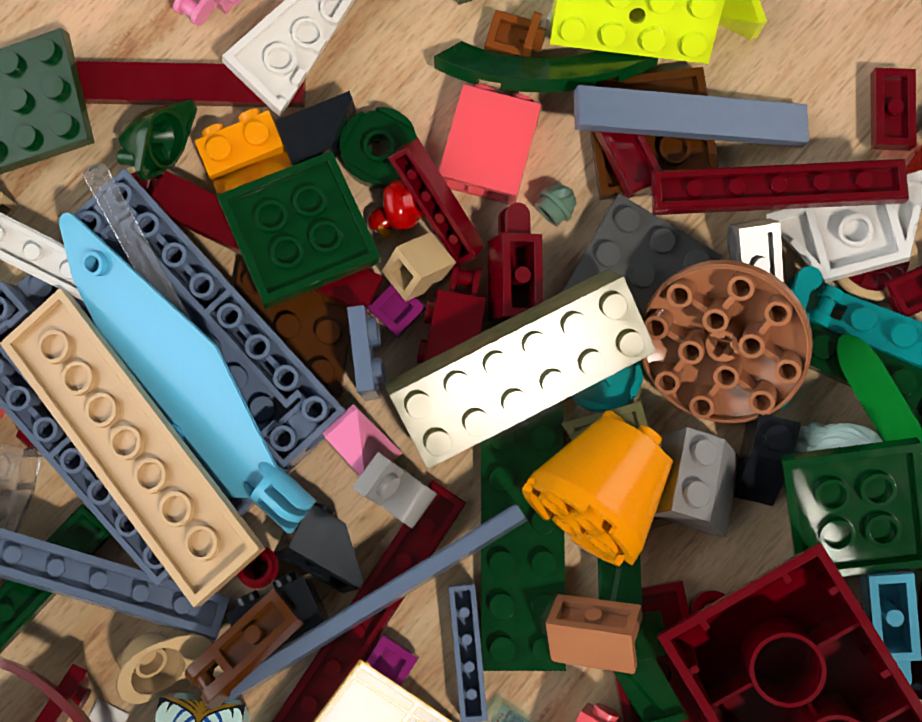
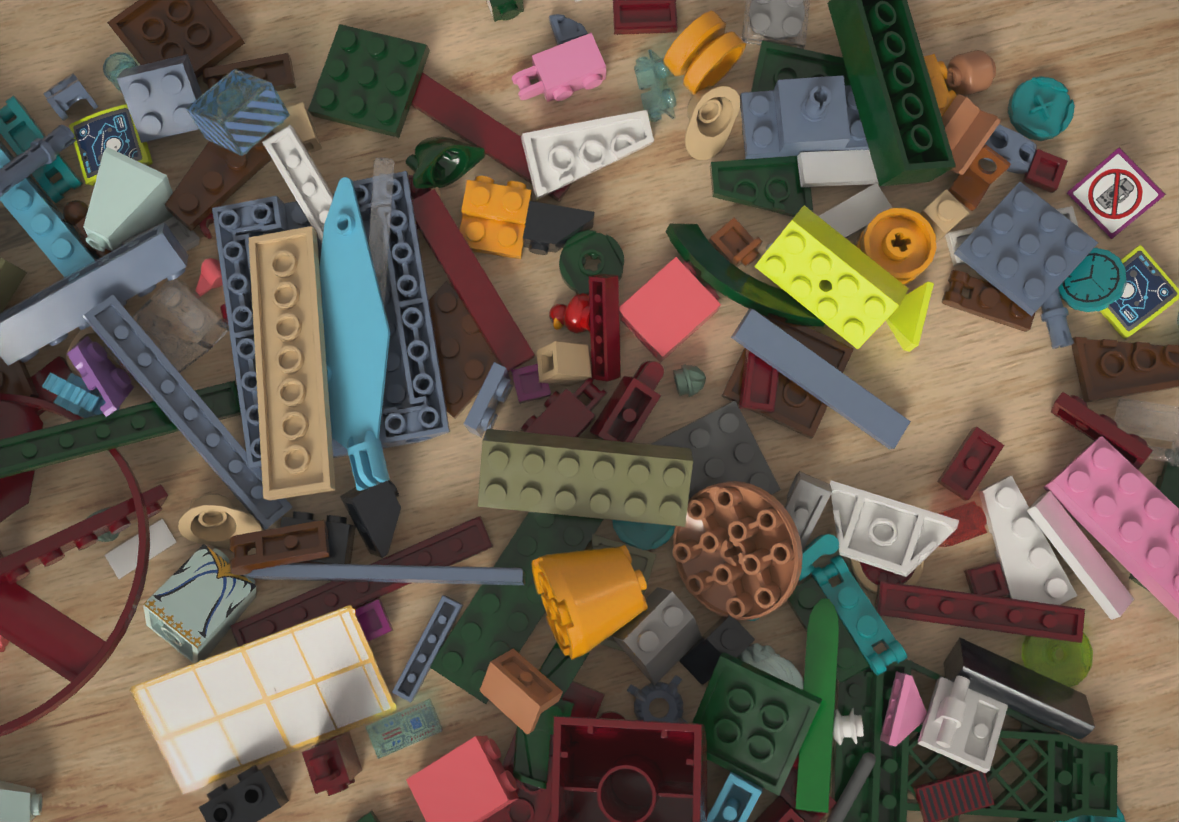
camera: 25 degrees right, 0 degrees up
dark green plate [216,151,381,309] -> none
dark red cone [237,546,280,589] -> none
bright pink slope [322,404,403,476] -> none
light grey plate [352,452,437,528] -> none
dark red tile [650,159,909,215] -> none
none -> sand blue piece [627,675,688,723]

